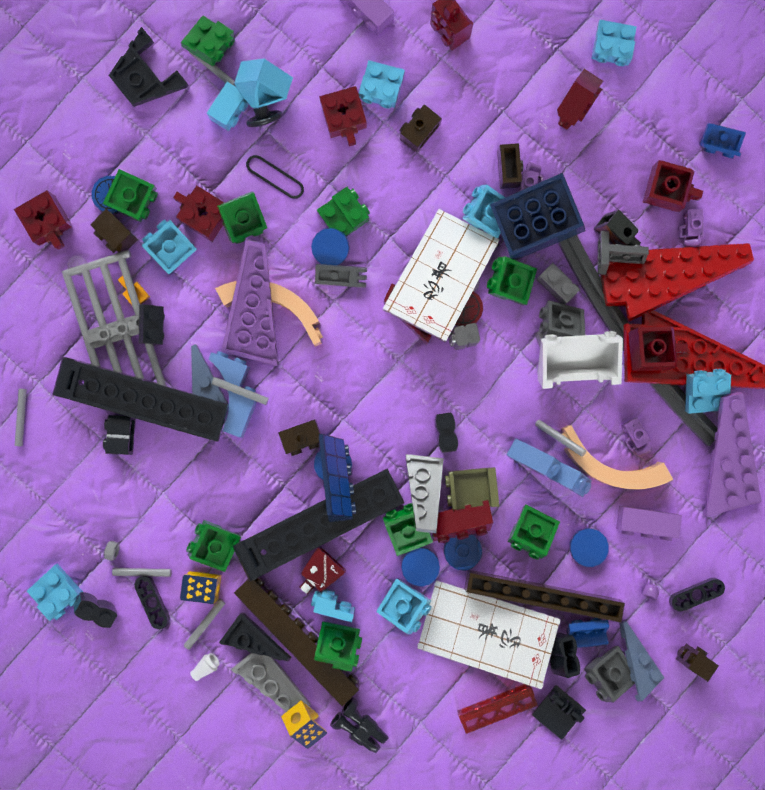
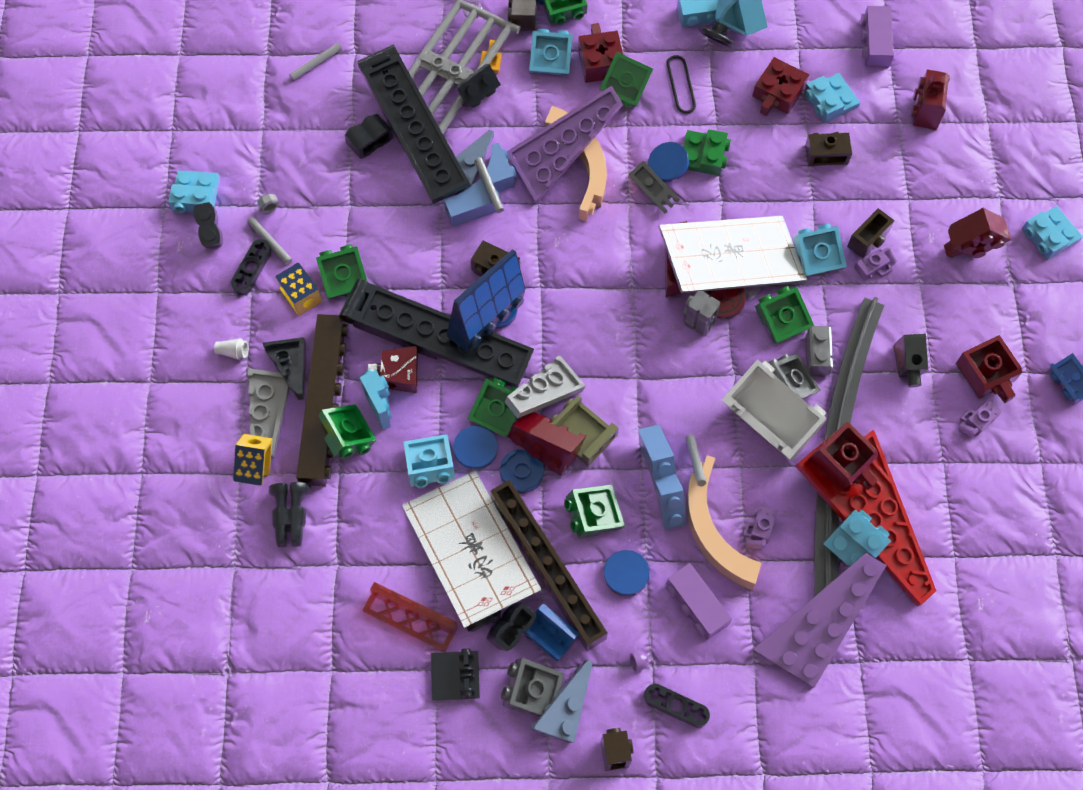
camera: 45 degrees right, 20 degrees down
light grey bar [184,599,226,650] -> none
black brick [435,412,458,453] -> none
dark blue slope [490,173,586,260] -> none
red wing [597,243,754,321] -> none
dark grey bracket [598,231,649,275] -> none

